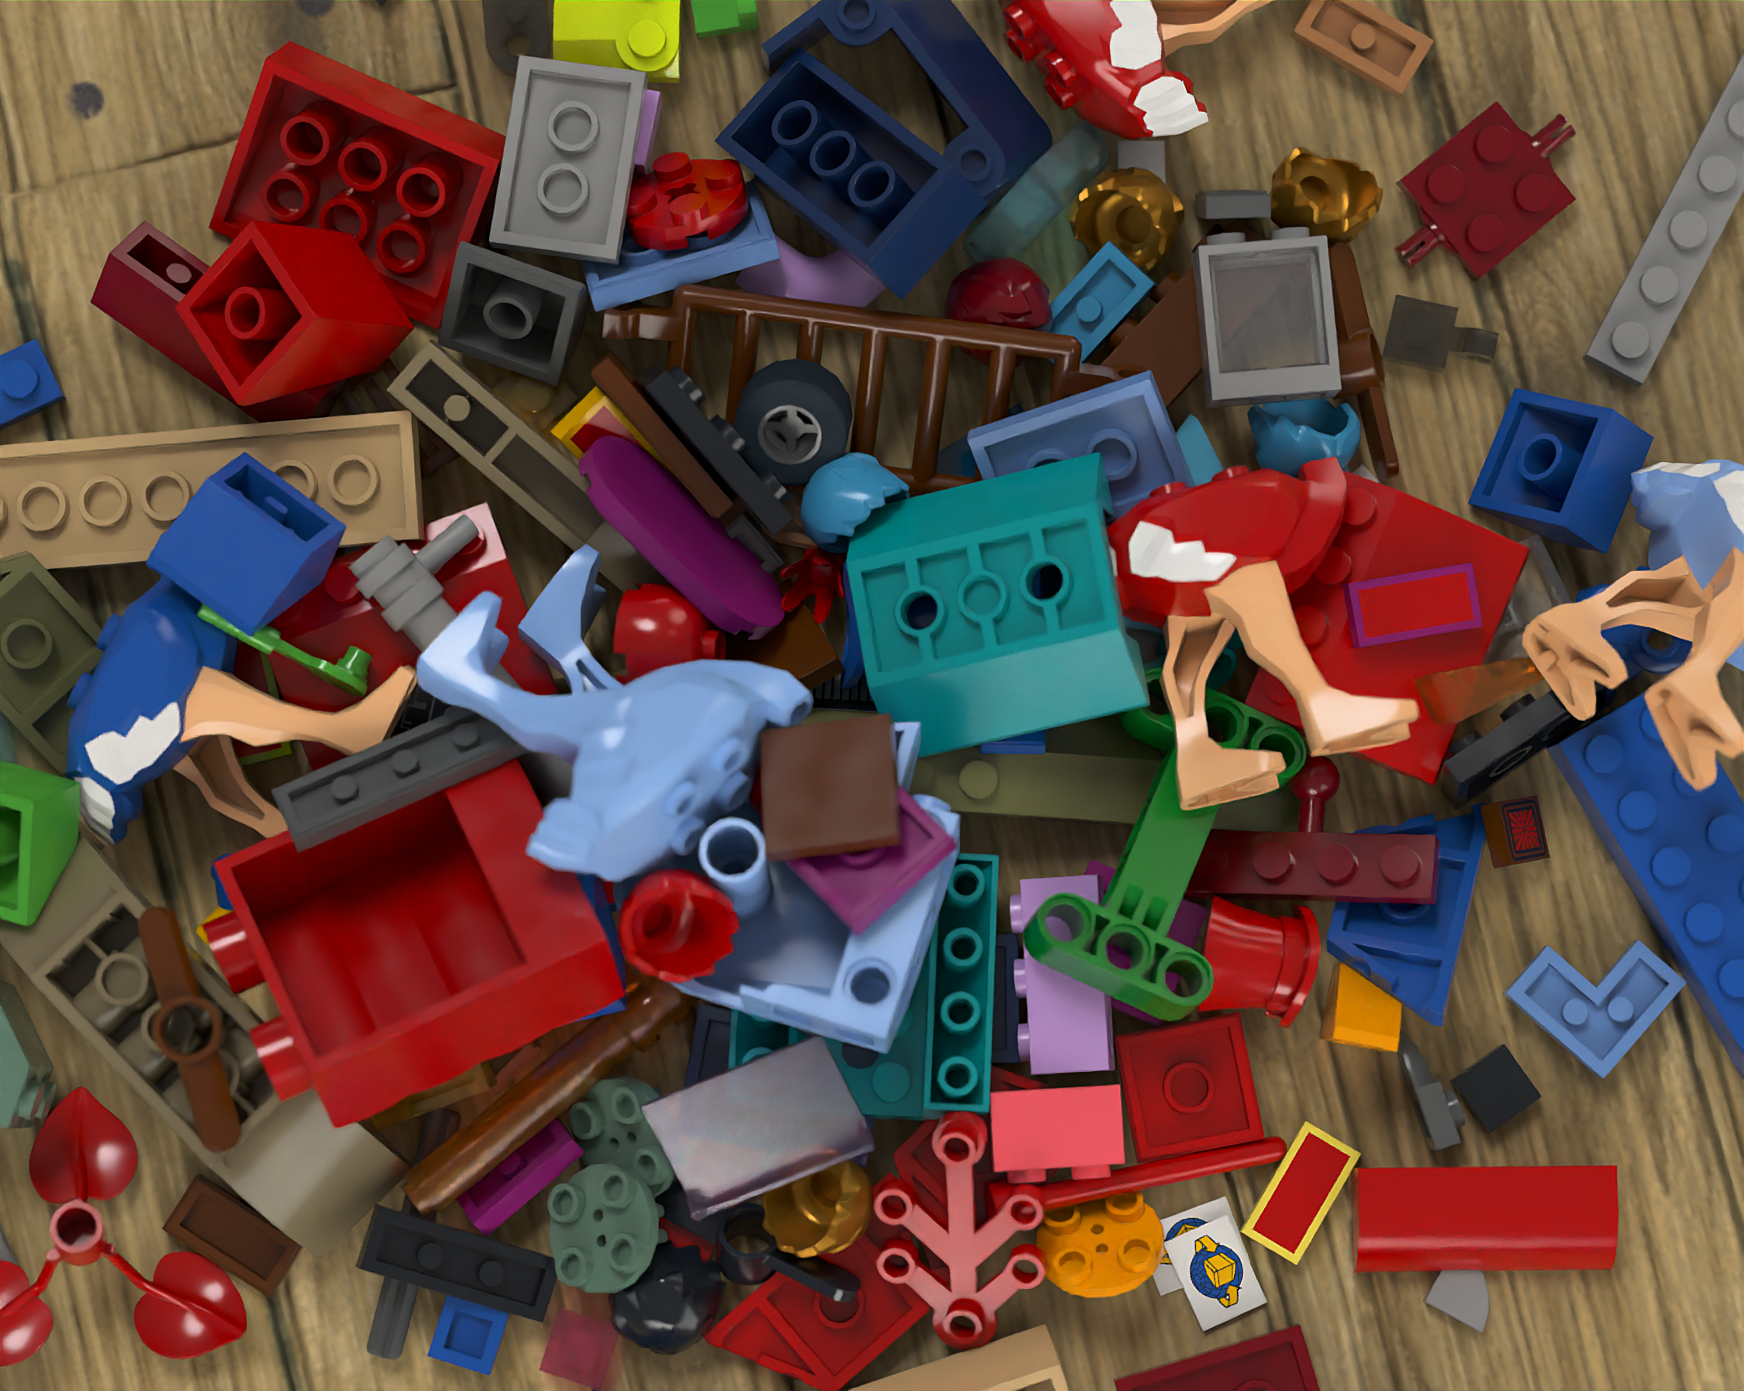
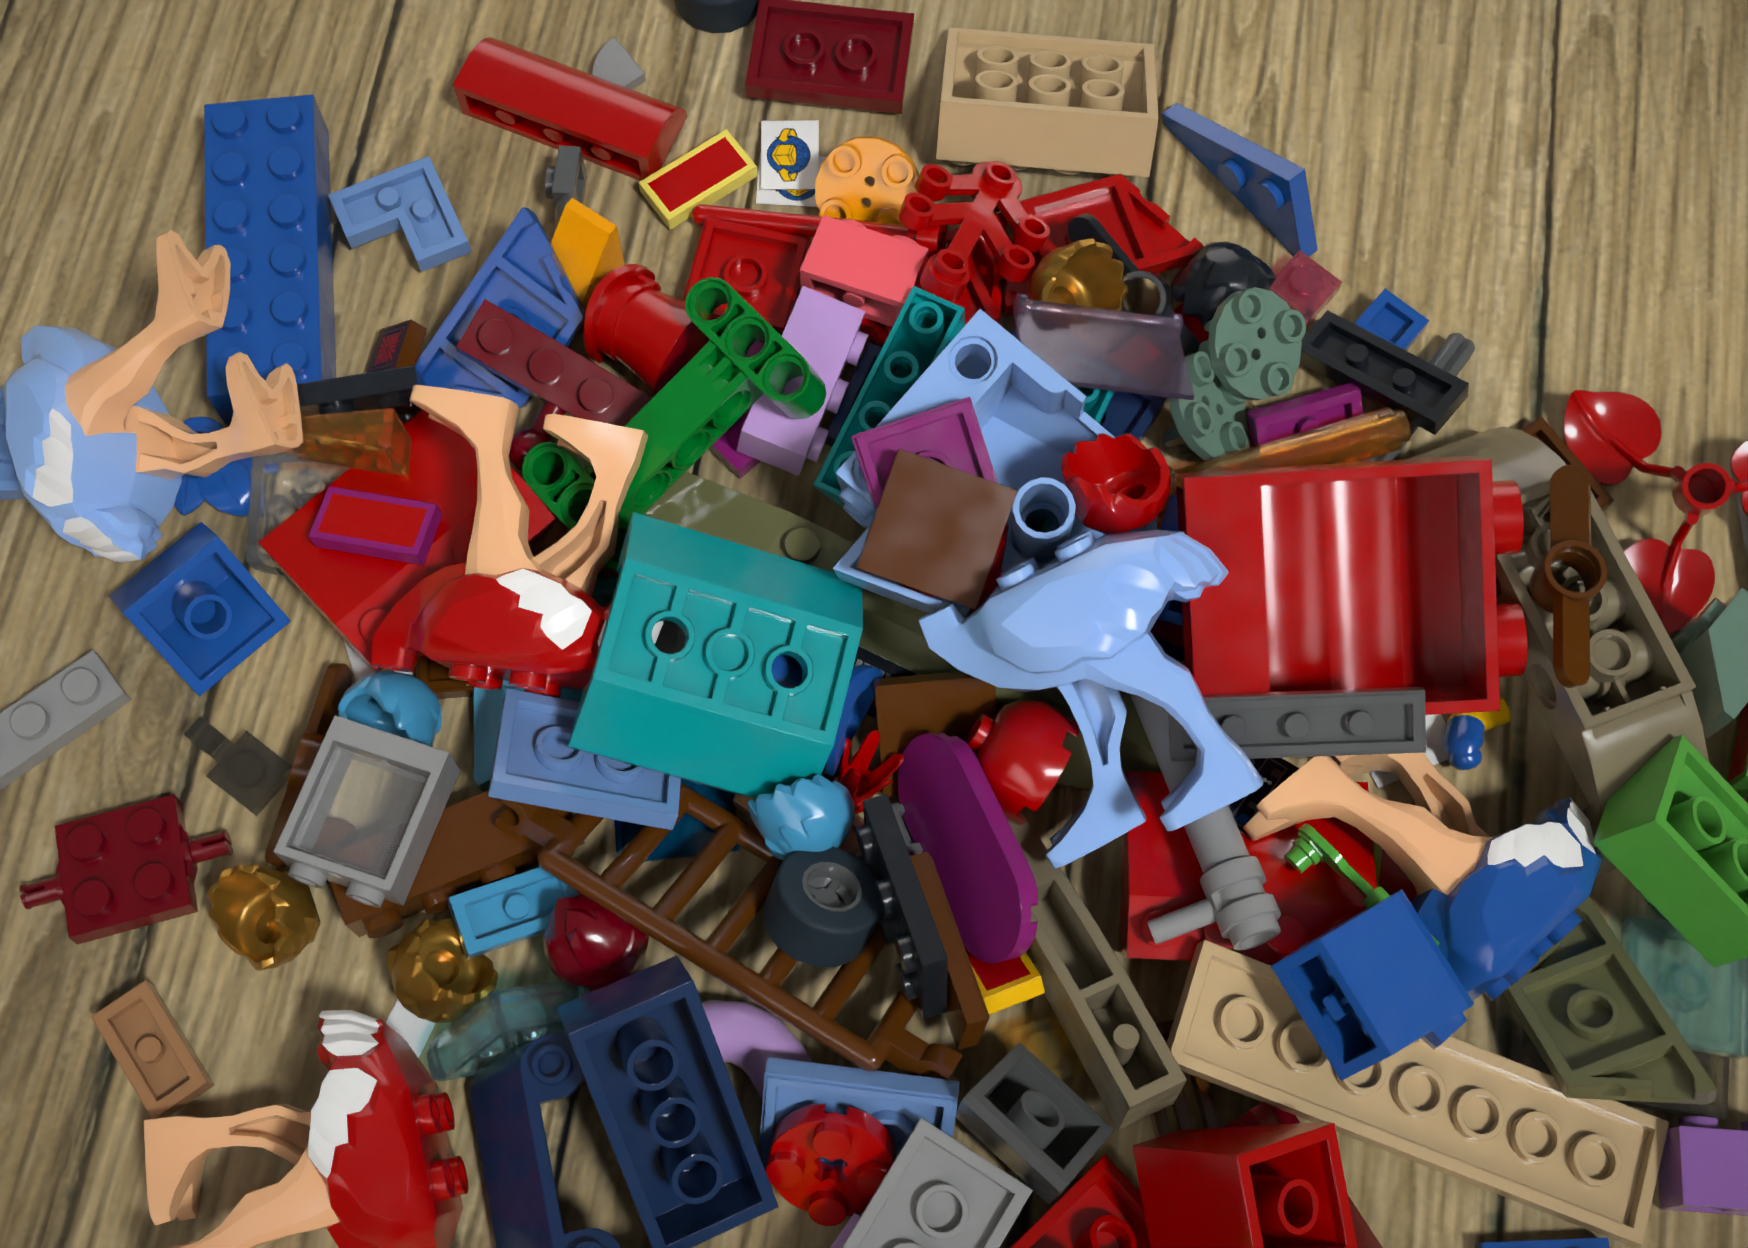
camera: 155 degrees left, 15 degrees down
dark grey tile [1195,189,1271,219] -> none
black tile [1450,1044,1542,1134] -> none

